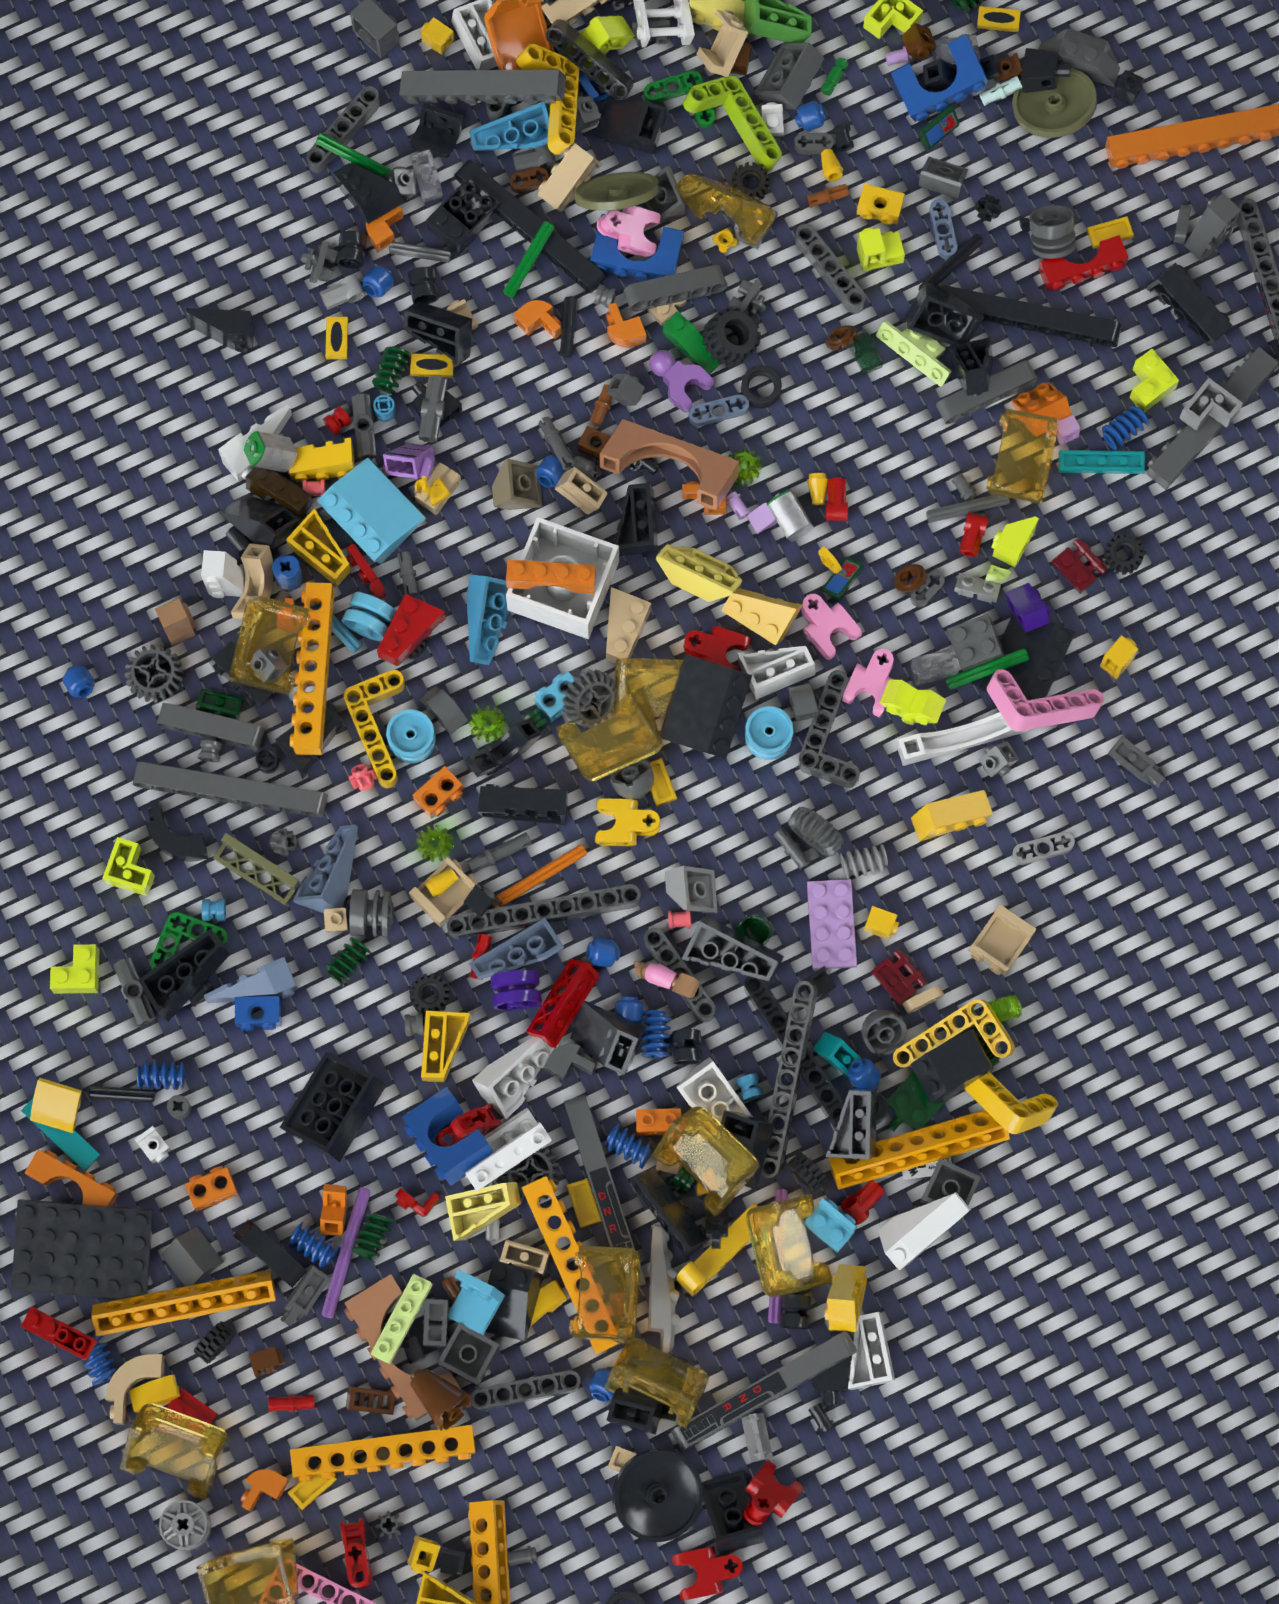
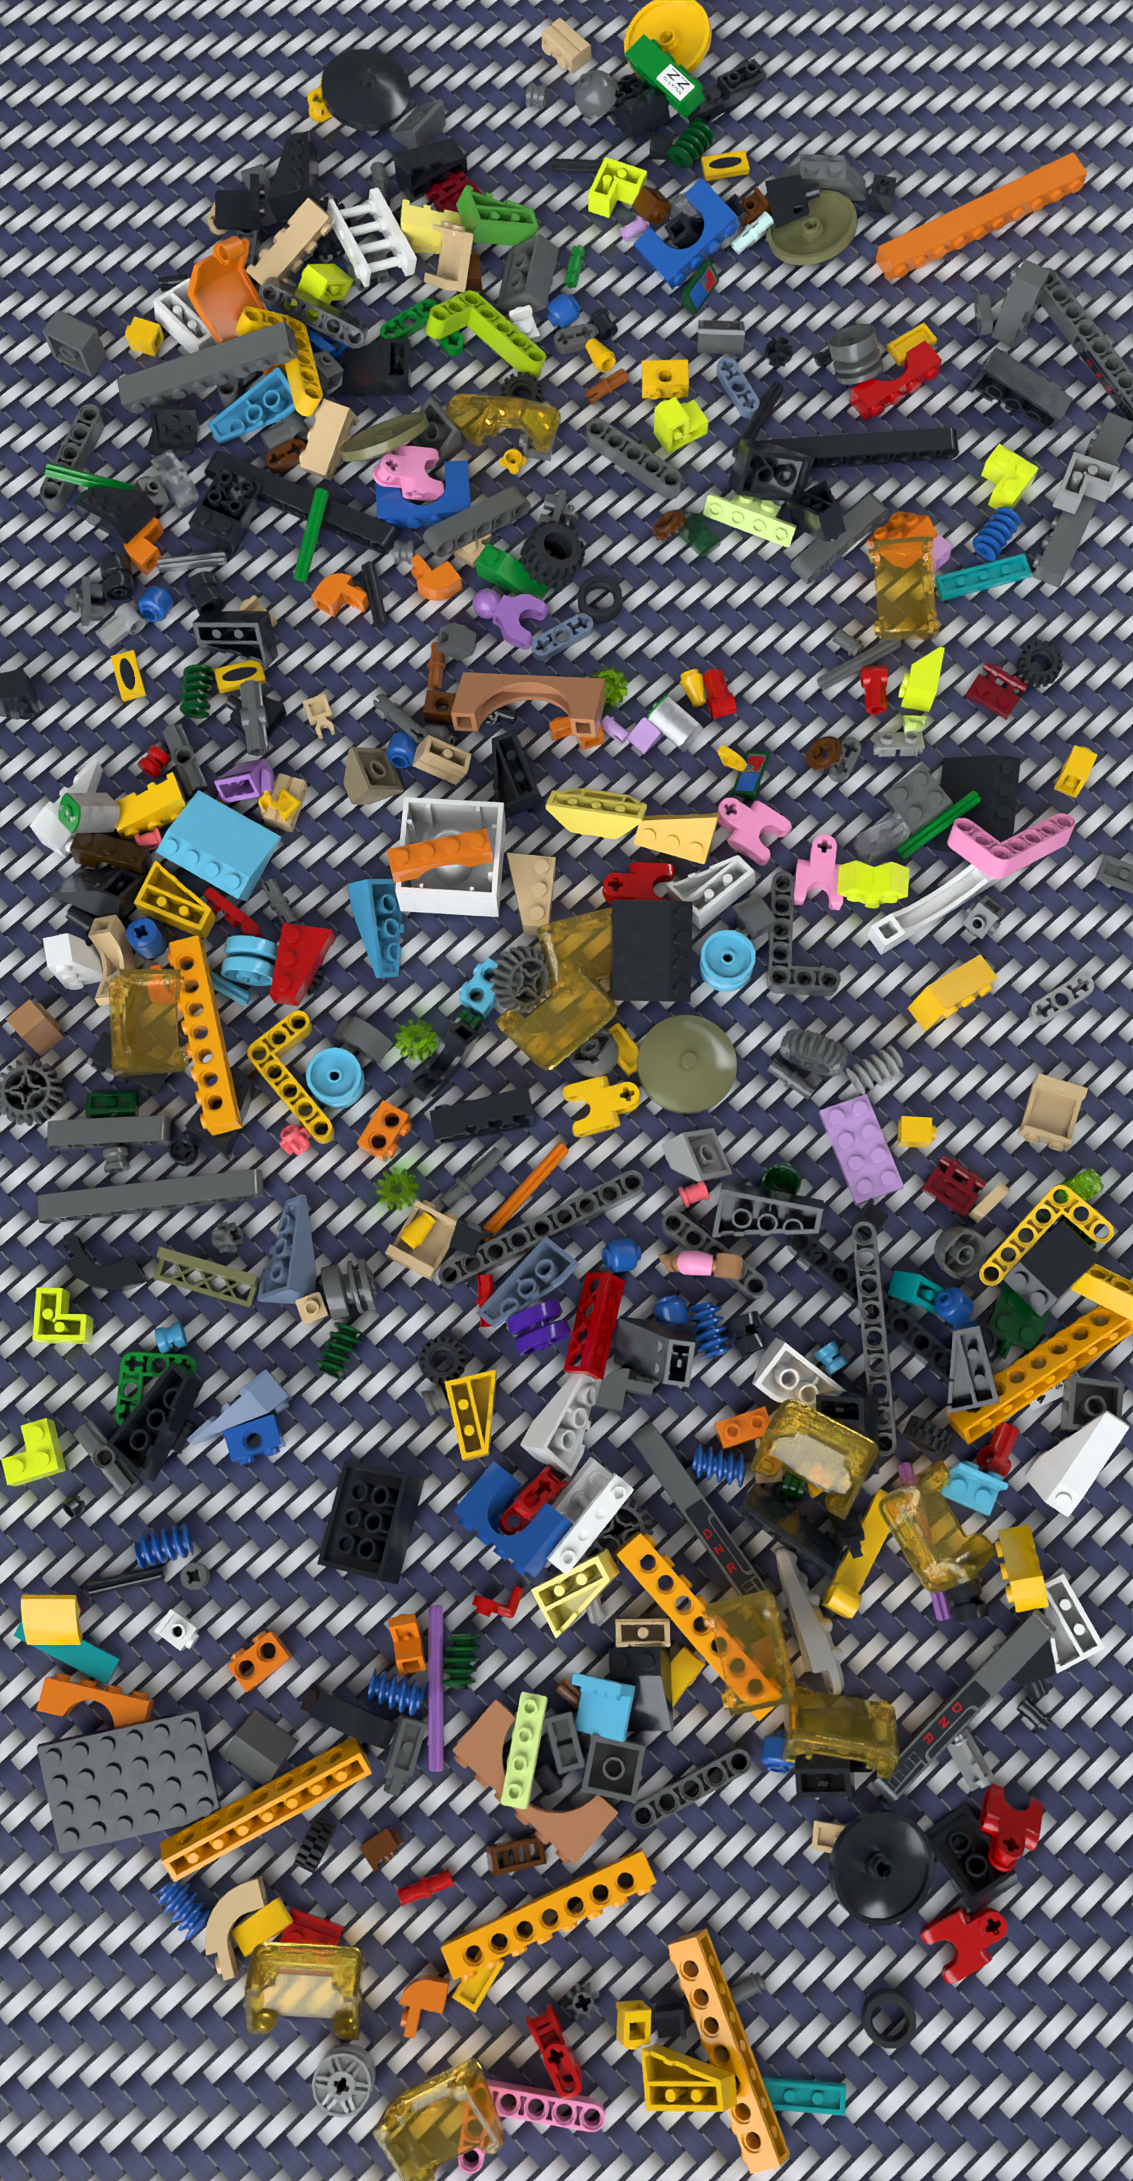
camera: 15 degrees left, 0 degrees up
red slope [20,1306,98,1361] -> none
dark grey brick [248,648,288,683] -> none
dark azure wheel [373,395,396,422] -> none
reddish brown cone [410,1368,473,1431] -> none
yellow tile [566,1178,602,1229] -> none
dark purple brick [1005,583,1050,633] -> none
none -> black hinge [61,1495,85,1519]
none -> tan plate [302,694,335,739]
none -> olive dish [636,1015,737,1114]

